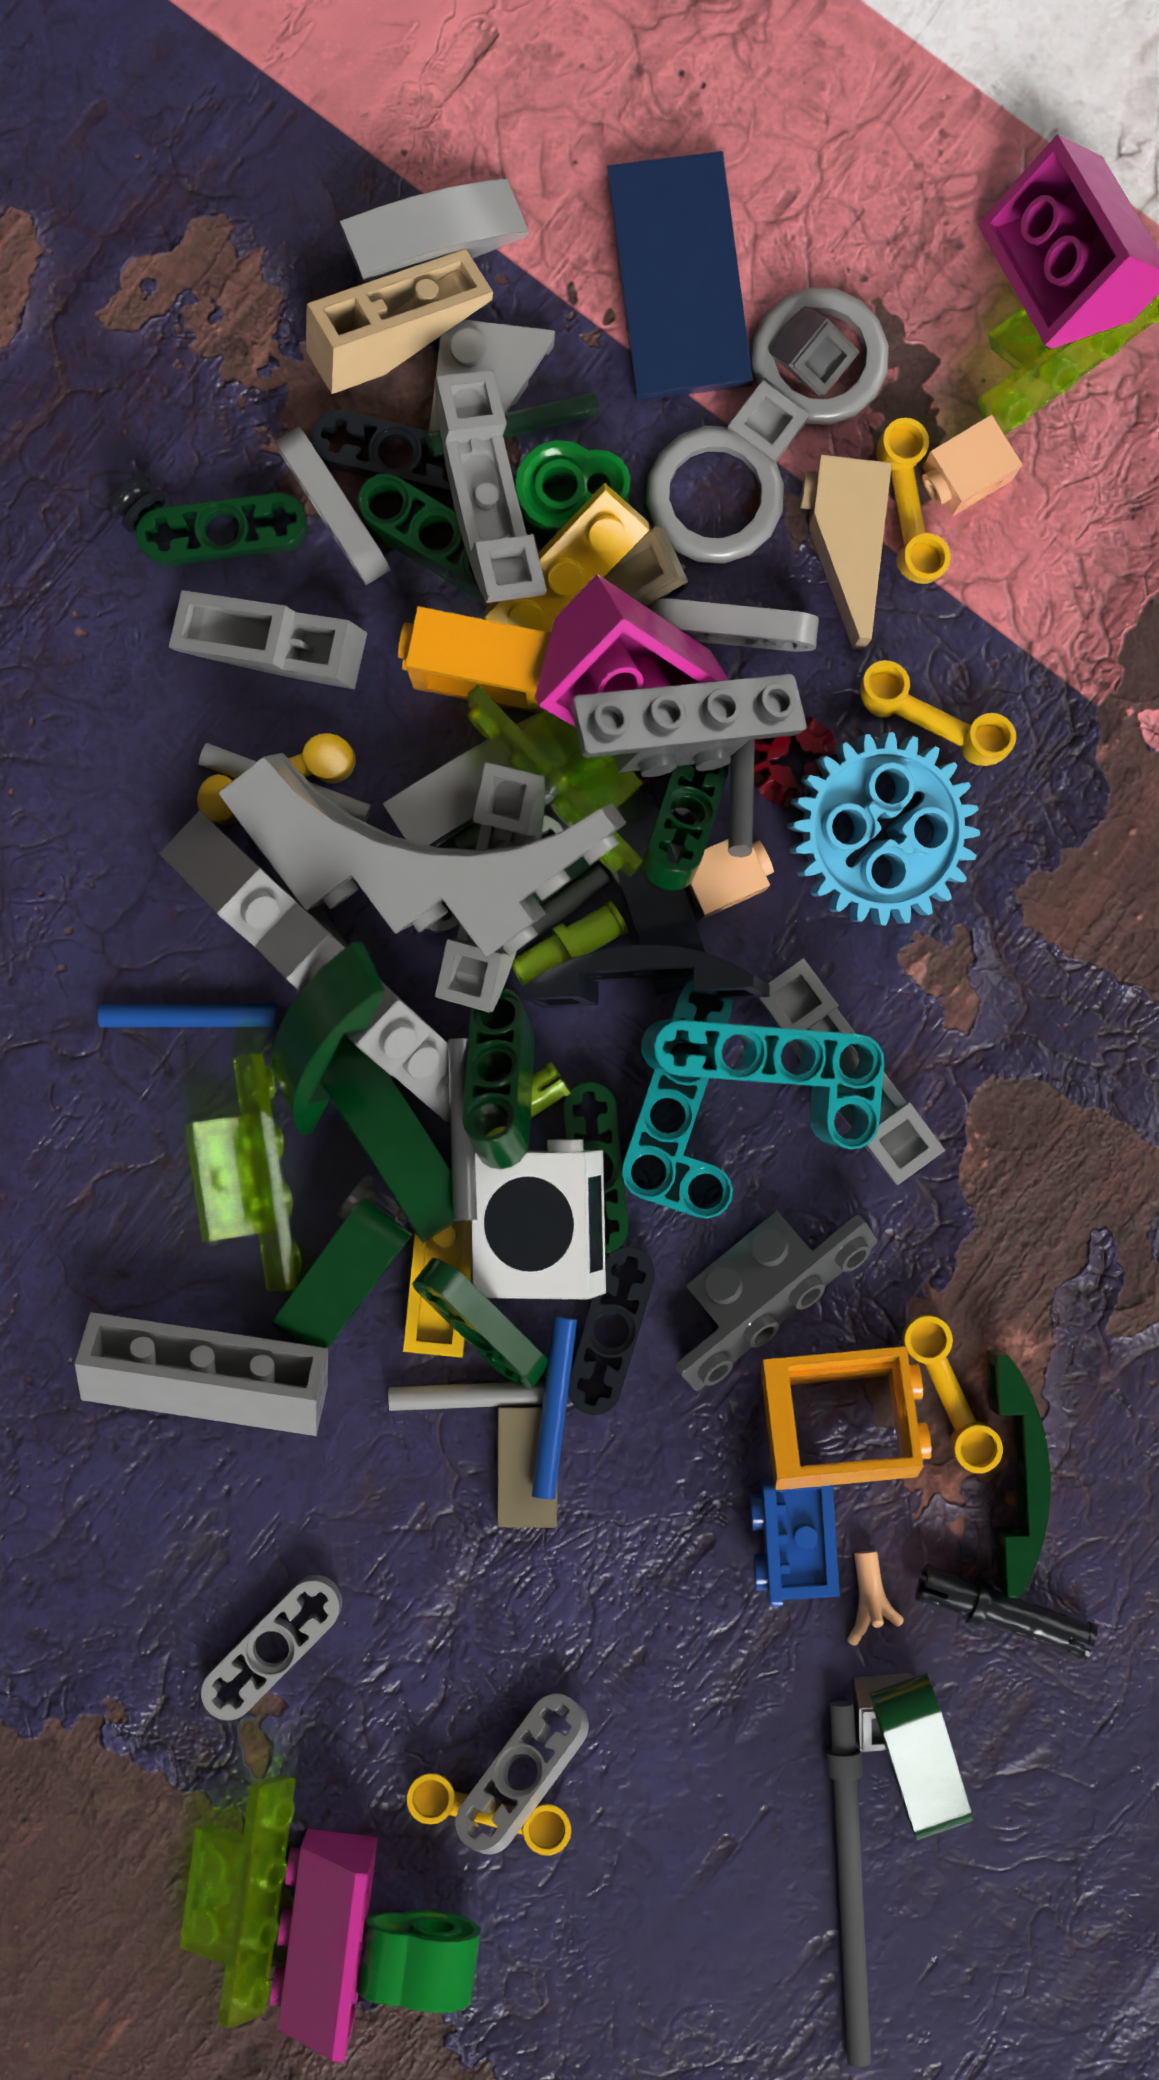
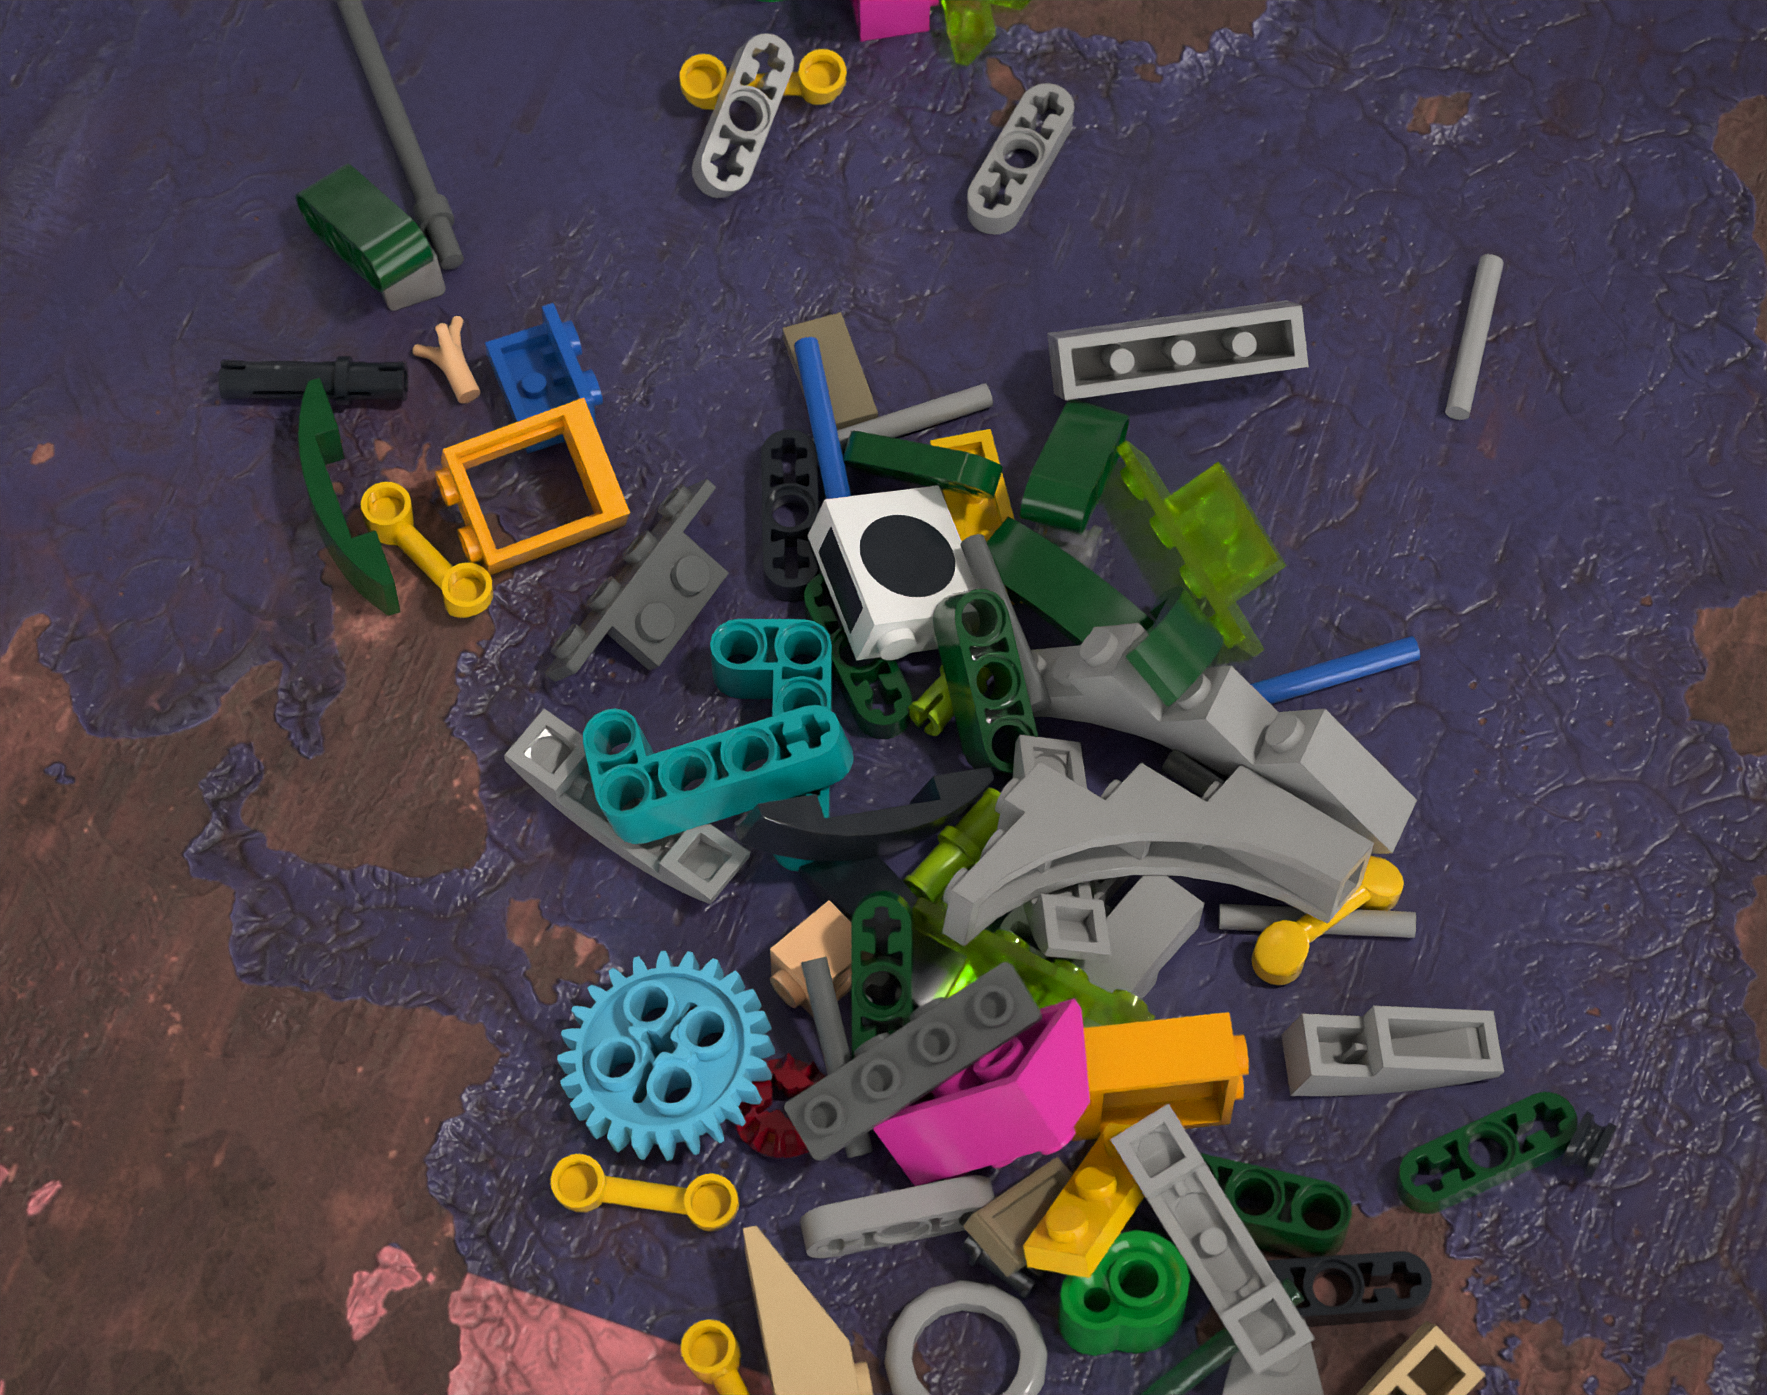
camera: 165 degrees right, 25 degrees down
light grey beam [274,426,391,586] -> none

